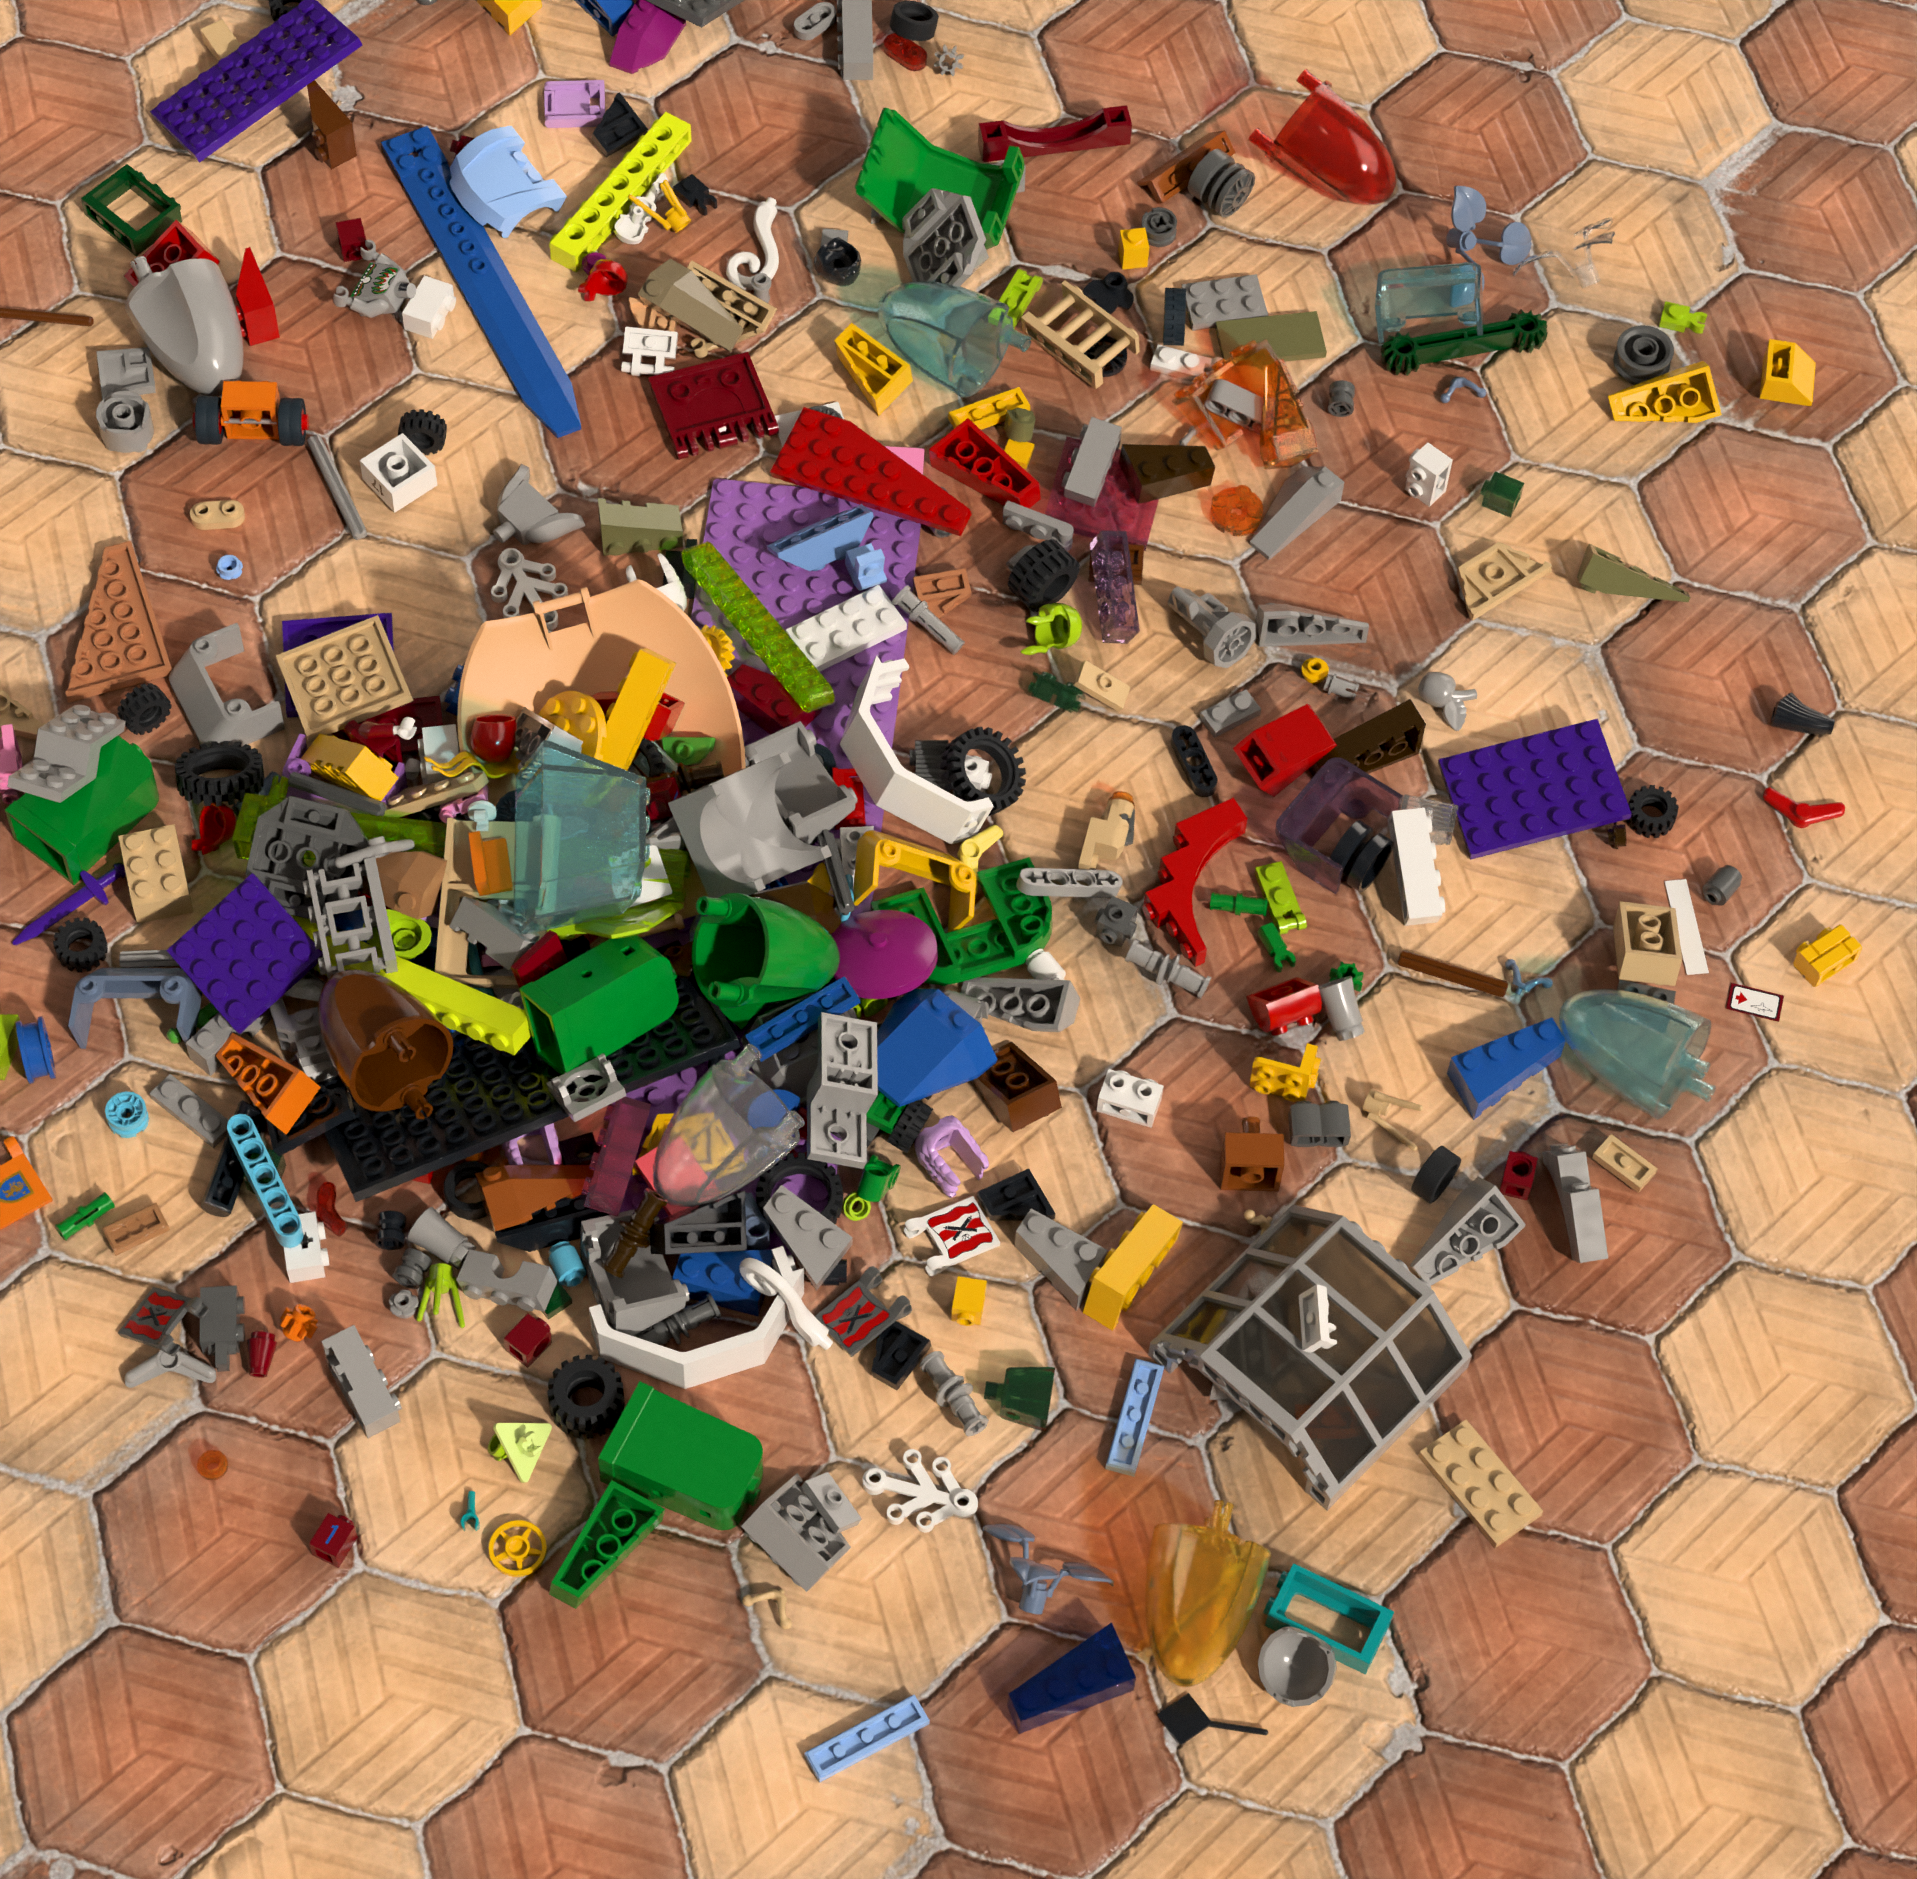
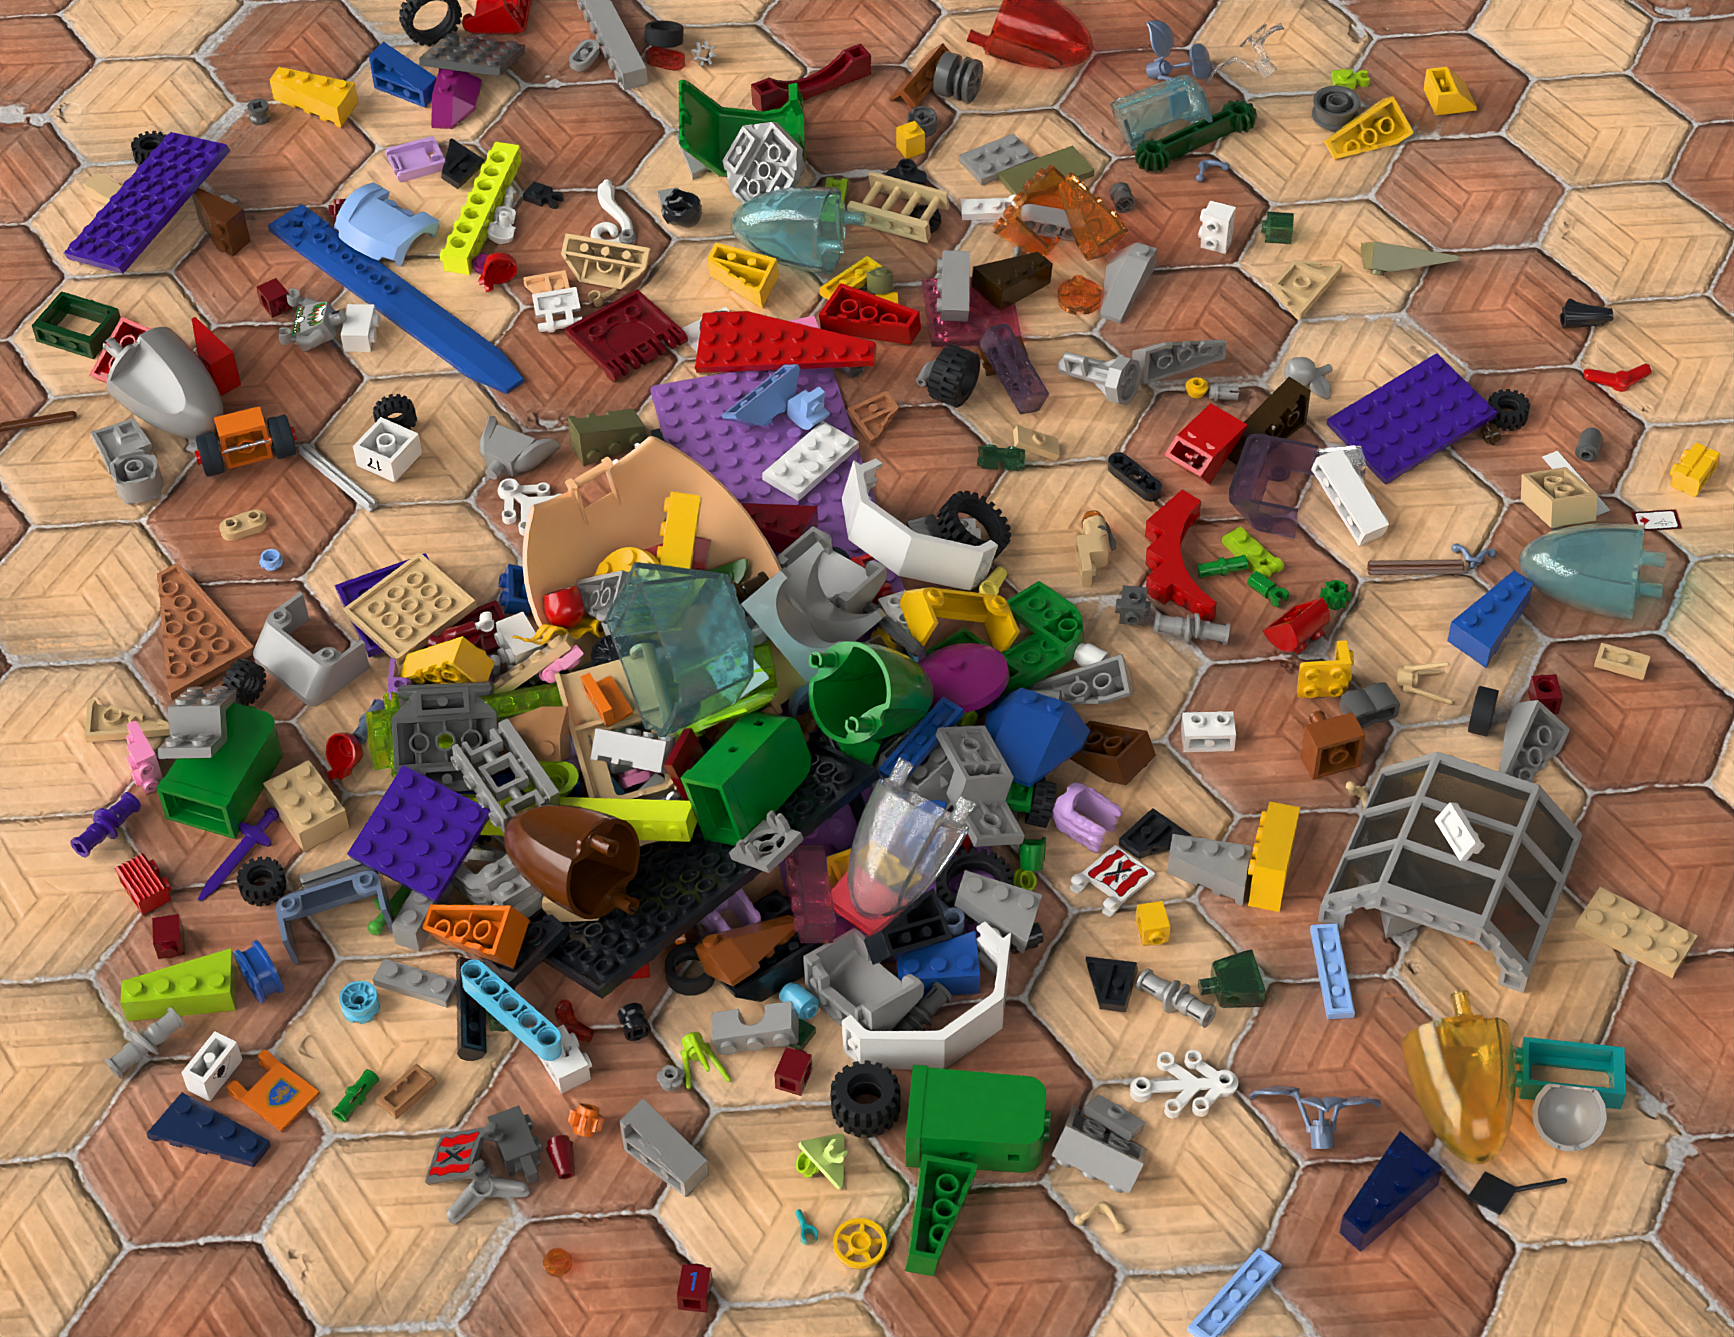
camera: 15 degrees left, 10 degrees down
black tyre [175,741,265,806] -> none
light grey piece [333,836,414,868] -> none
dark grey wheel [392,1248,432,1289] -> none
light grey plant [407,1207,476,1269] -> none
white plate [468,800,497,831] -> none
dark brown piece [601,1188,668,1278] -> none
yellow plant [628,180,691,233] -> none
dark tan wedge [638,259,744,352] -> none
clear neon green beam [682,541,835,713] -> none
white plant [739,1258,833,1350] -> none
dark grey flag [815,1266,912,1357] -> none
light grey pin [892,585,965,655] -> none
light grey plate [1002,501,1074,551] -> none
light grey beam [1016,868,1123,898] -> none
lime hair [1020,603,1082,655] -> none
black wheel [1163,288,1186,346] -> none
light grey plate [1200,689,1261,738] -> none
light grey plant [1318,976,1365,1041] -> none
black wheel [1326,820,1394,893] -> none
light grey arch [1542,1143,1608,1263] -> none

